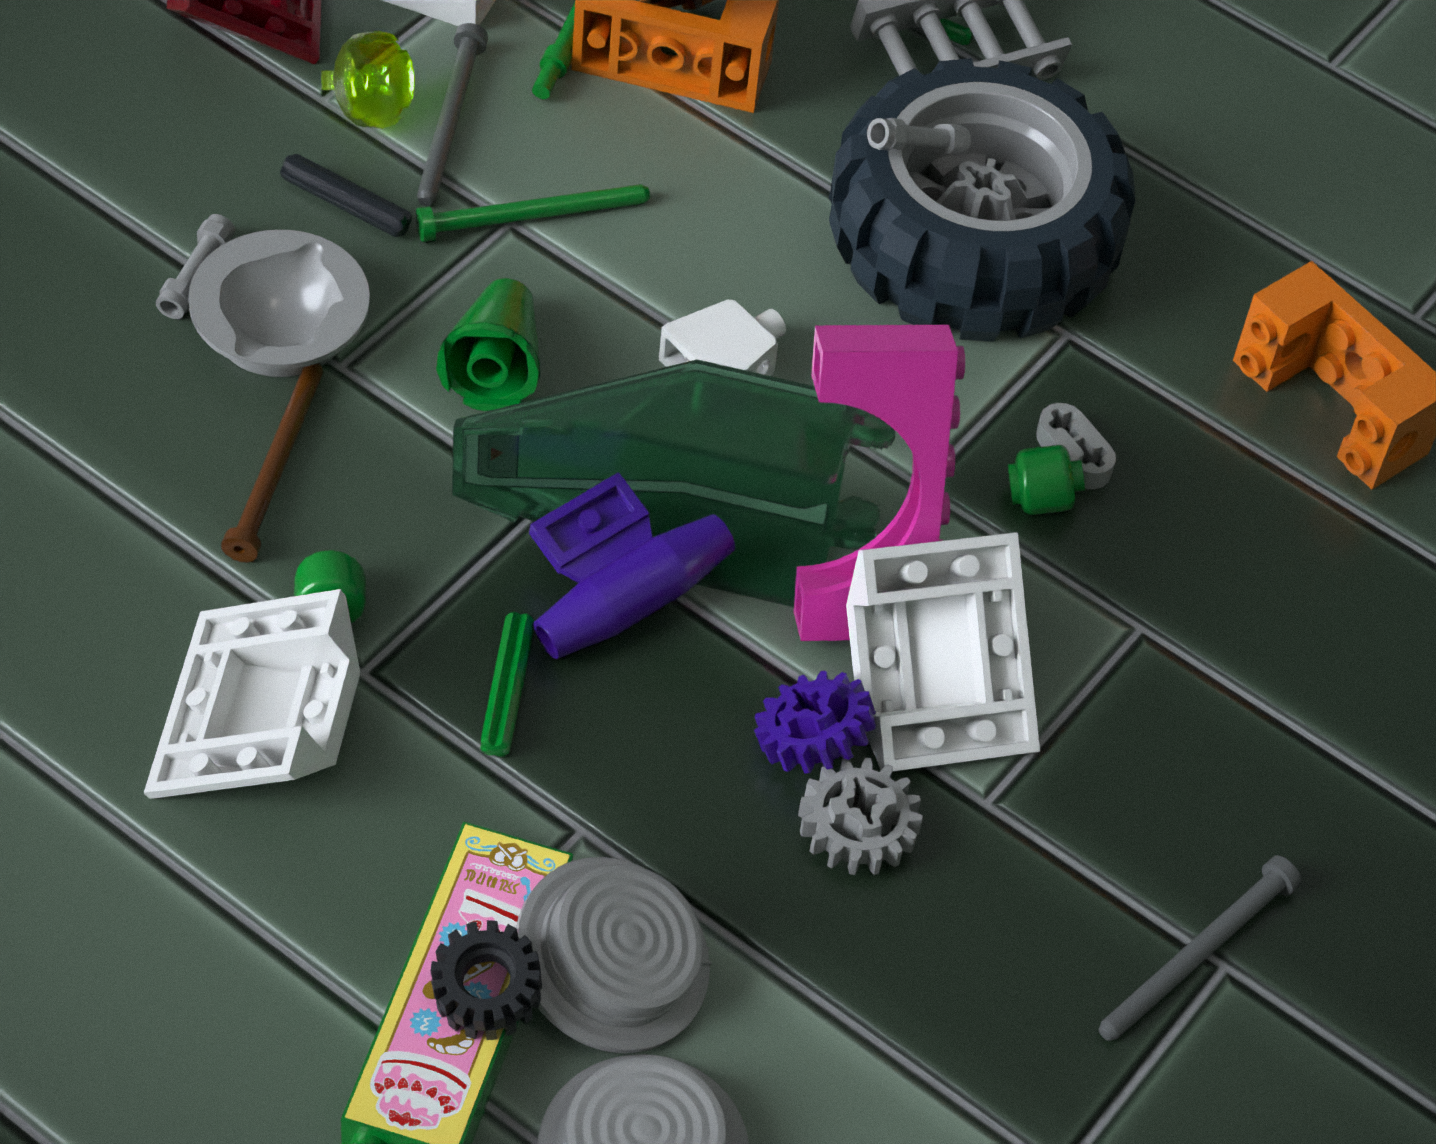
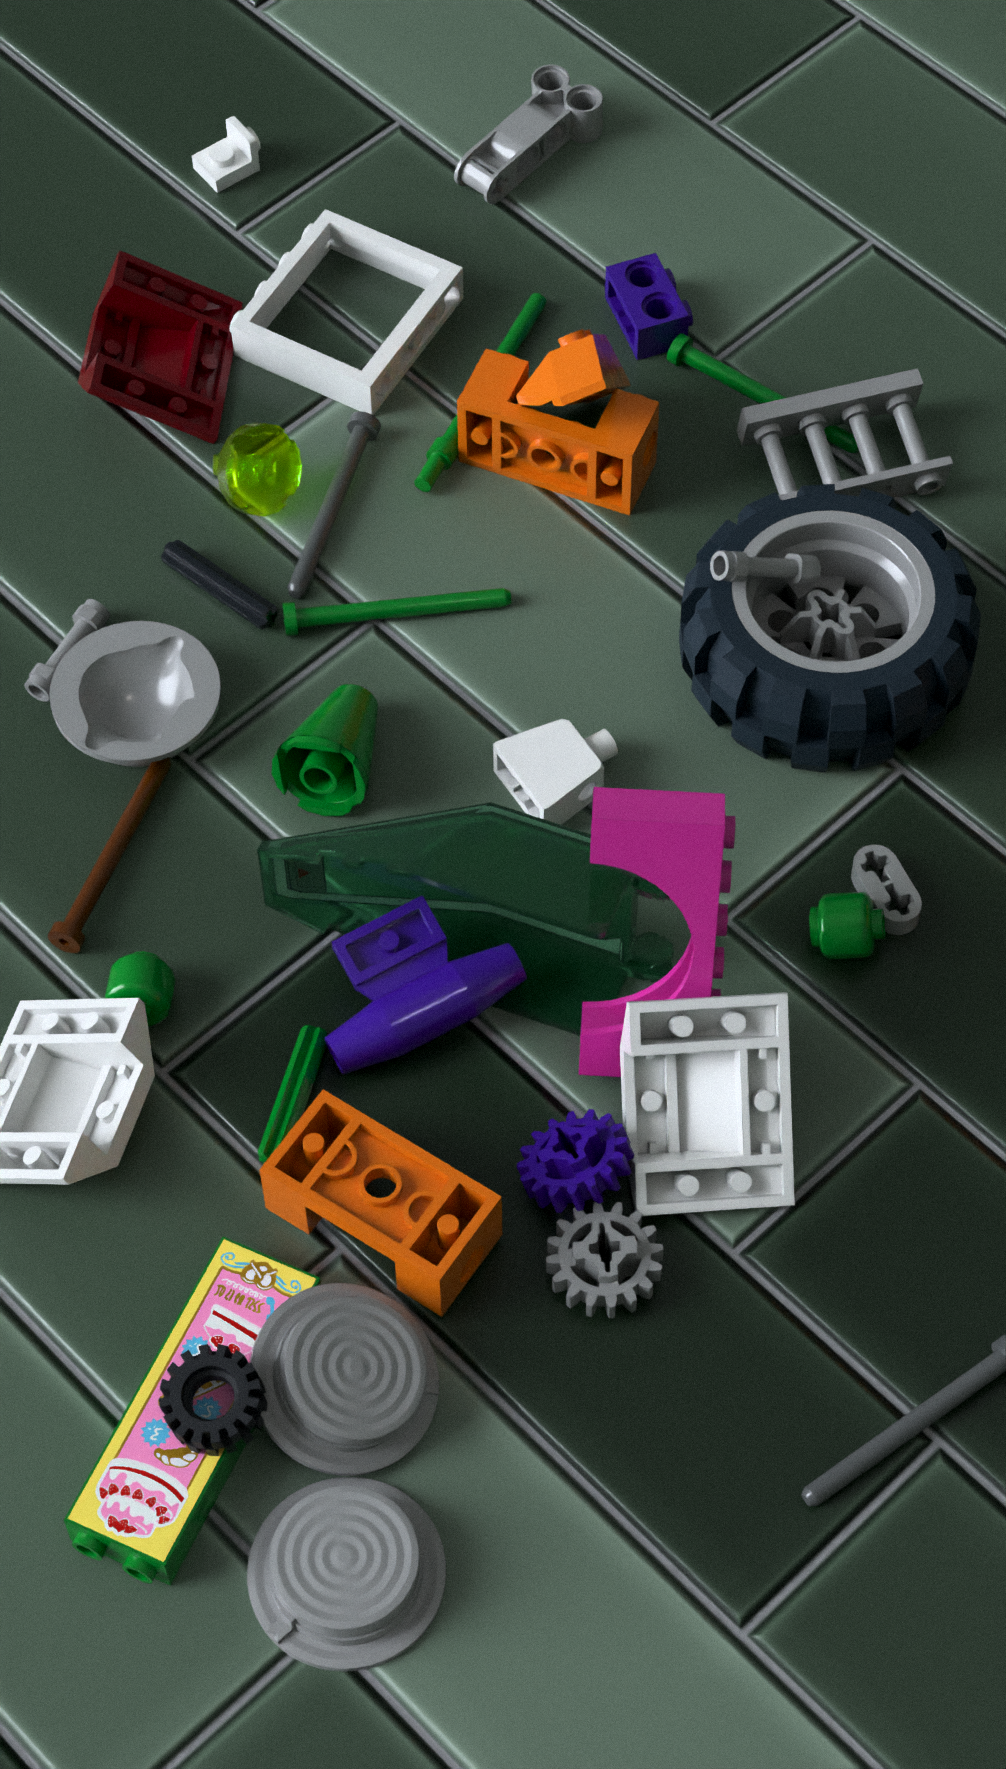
camera: 15 degrees right, 5 degrees up
none -> orange plate [259,1089,503,1317]

